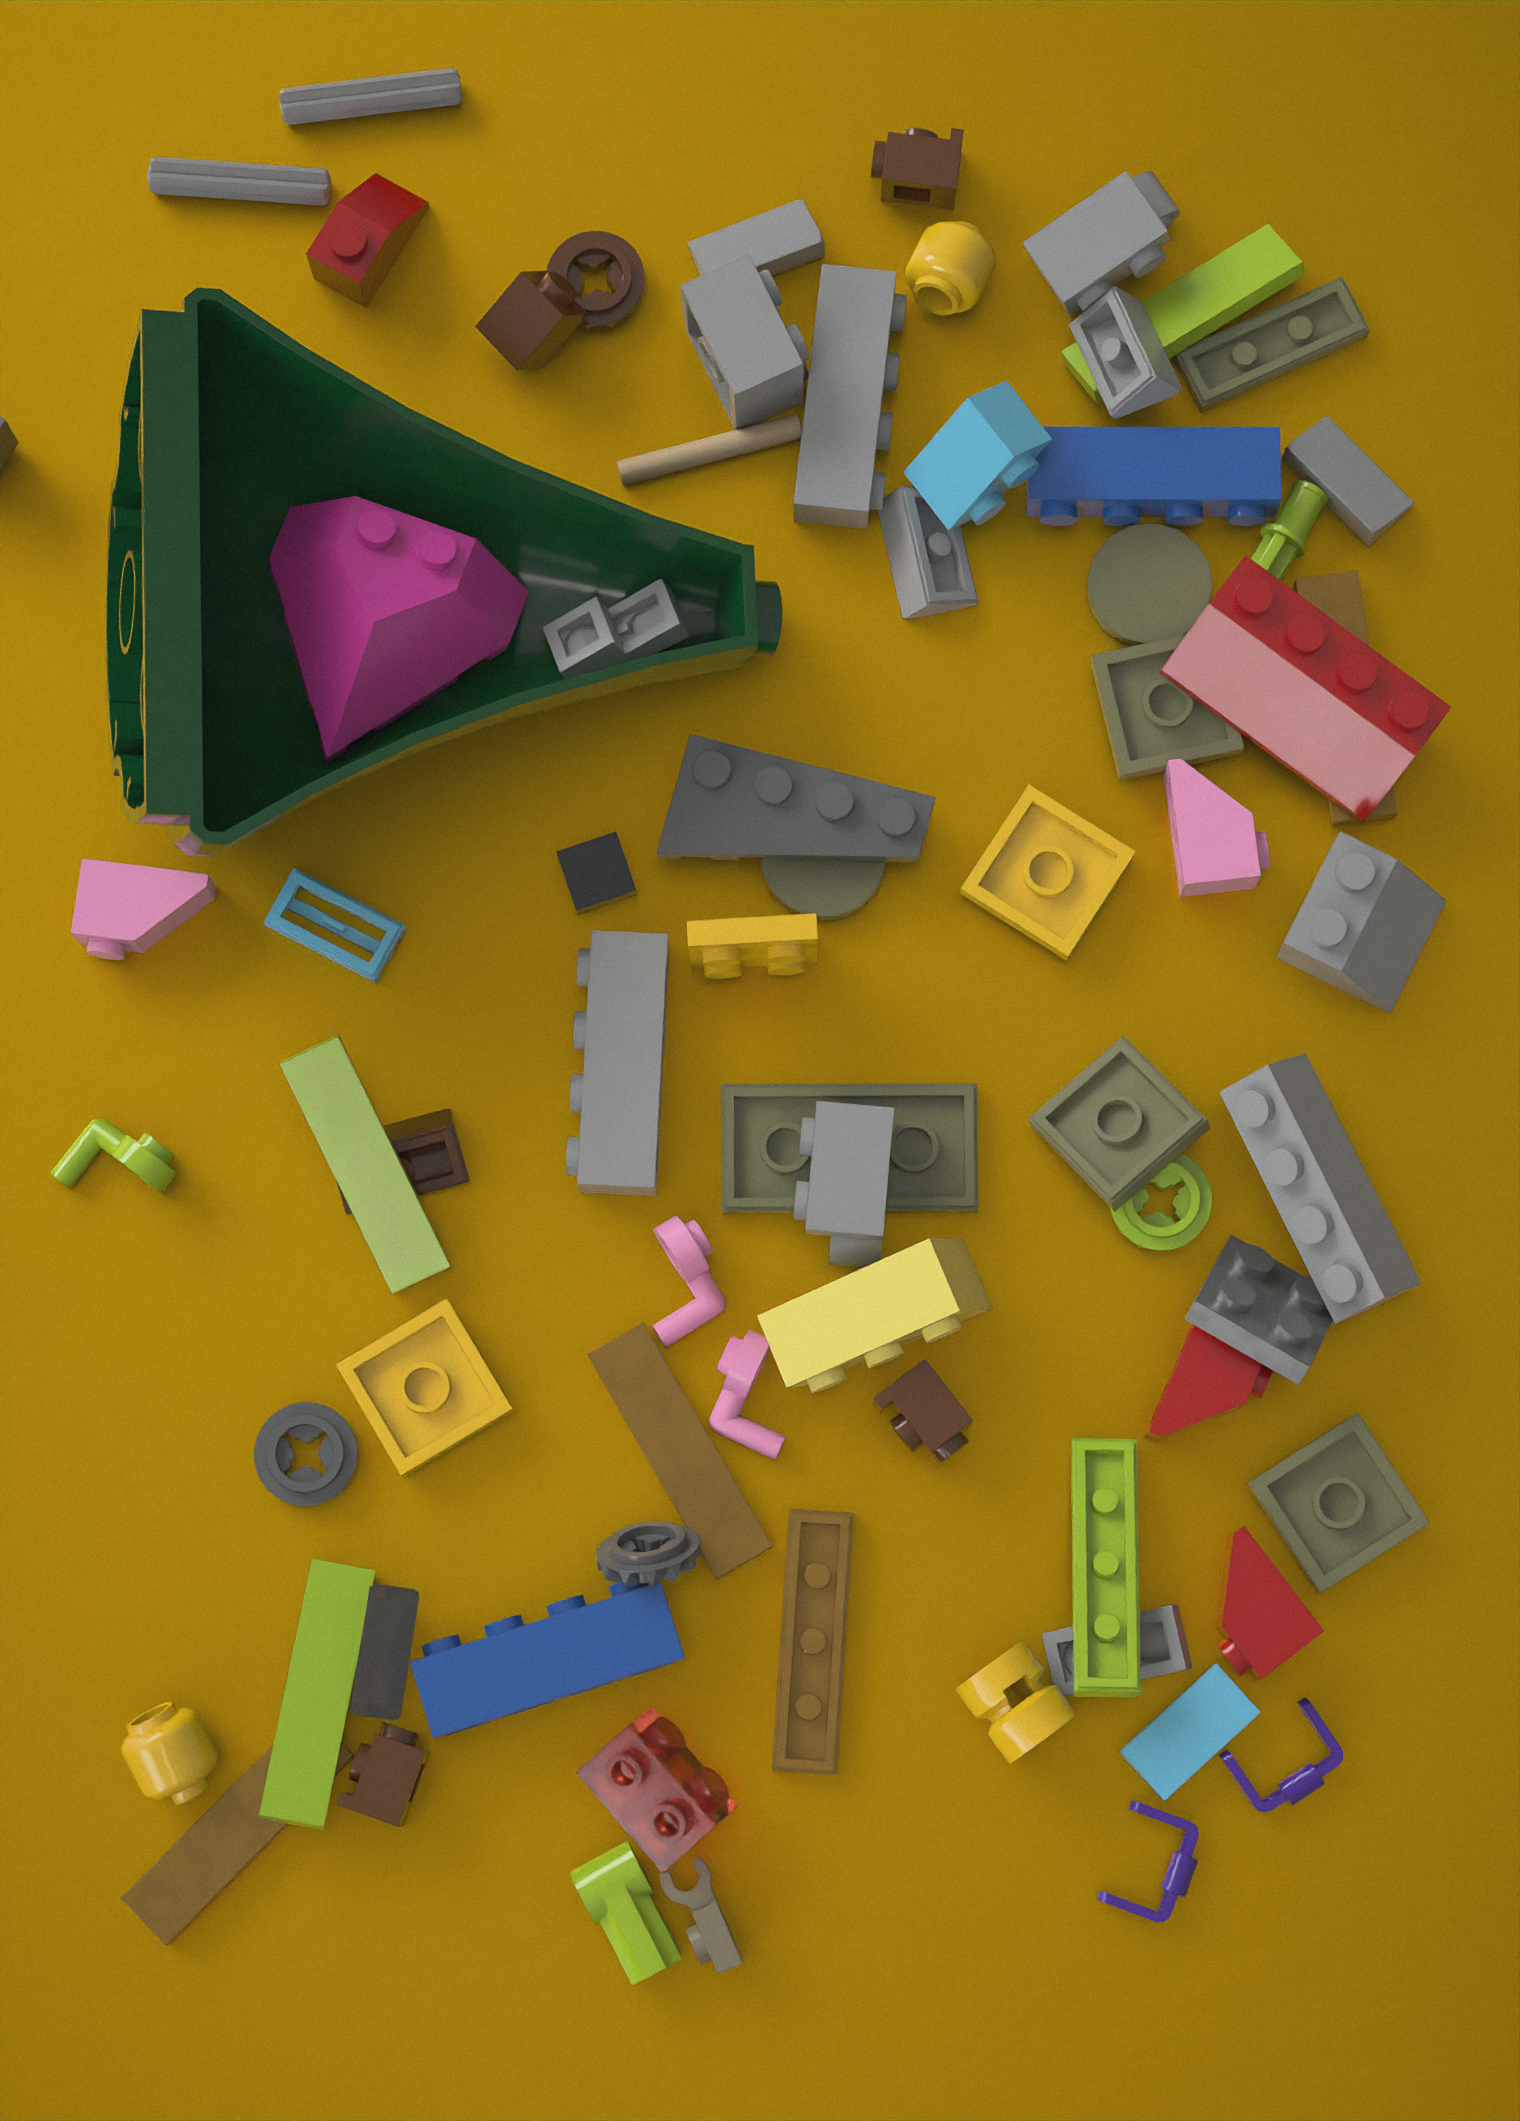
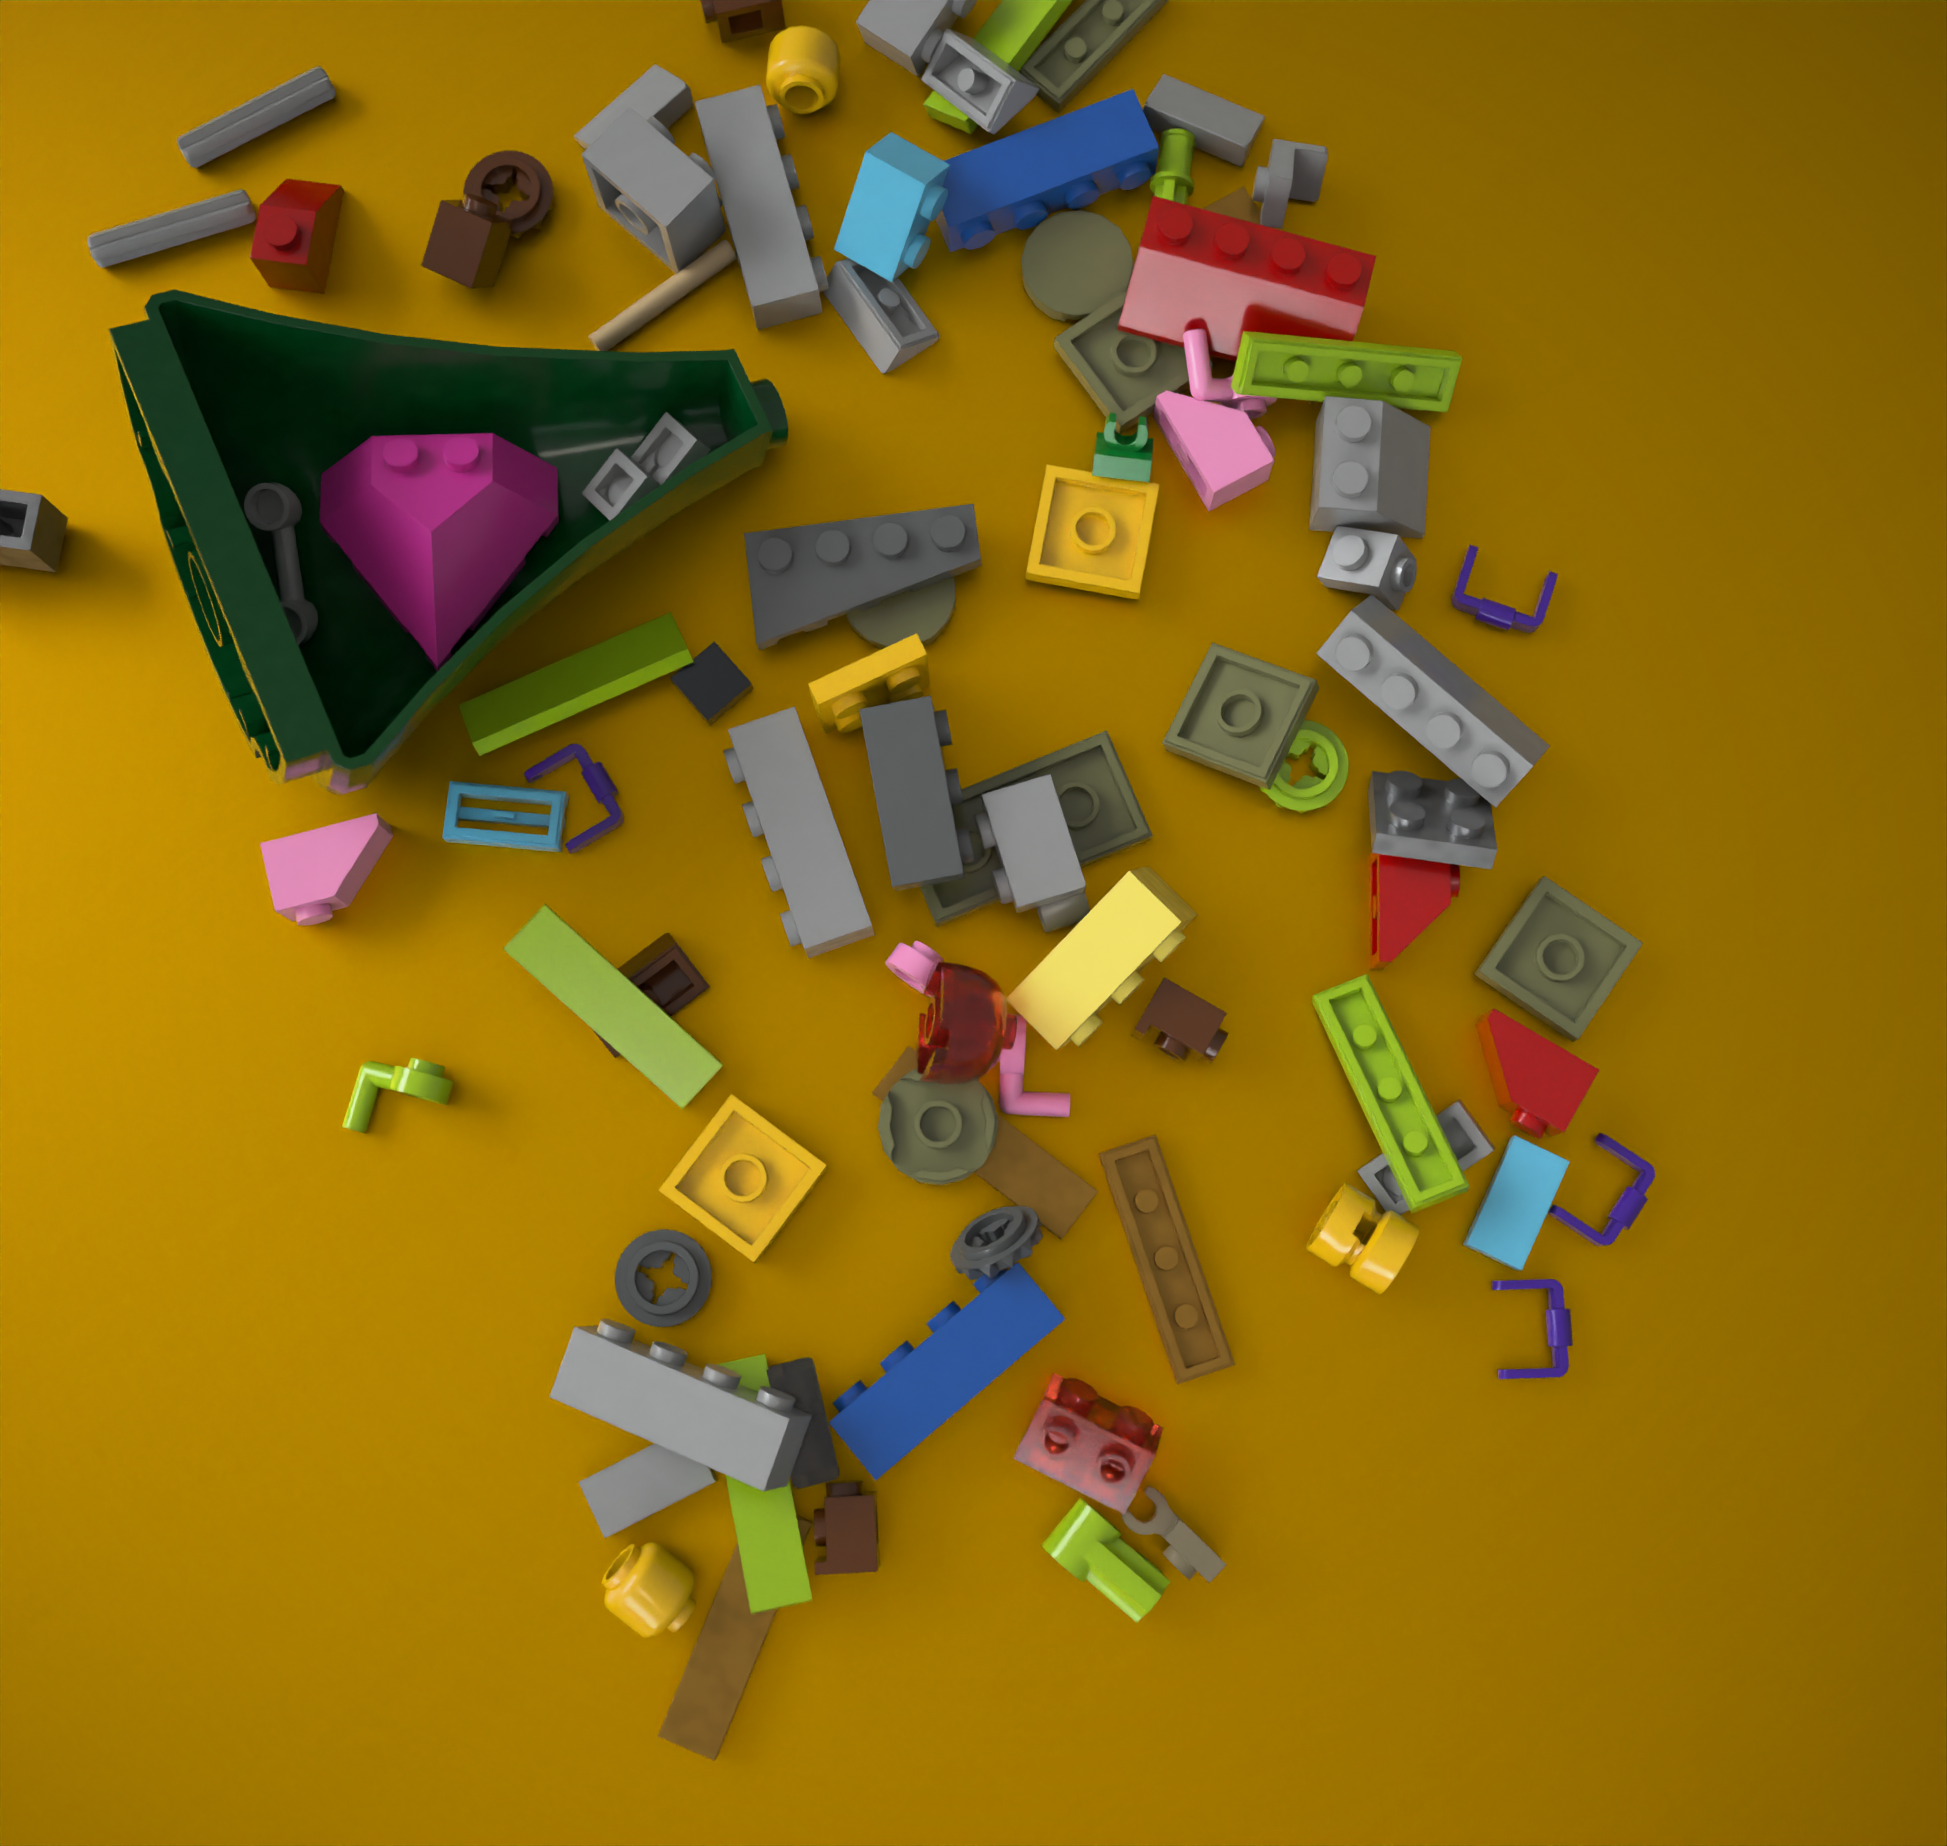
camera: 25 degrees left, 0 degrees up
none -> light grey bar [244,482,318,646]
none -> lime tile [459,612,694,756]
none -> dark purple piece [524,744,624,853]
none -> light grey brick [549,1319,812,1491]
none -> light grey tile [579,1444,718,1538]
none -> dark grey wedge [859,696,974,891]
none -> olive tile [878,1064,998,1186]
none -> clear red cylinder [916,960,1017,1084]
none -> green tile [1092,413,1153,482]
none -> bright pink plate [1183,329,1277,419]
none -> lime tile [1231,331,1463,412]
none -> light grey bracket [1252,139,1328,229]
none -> light grey bracket [1317,526,1417,610]
none -> dark purple piece [1451,545,1558,633]

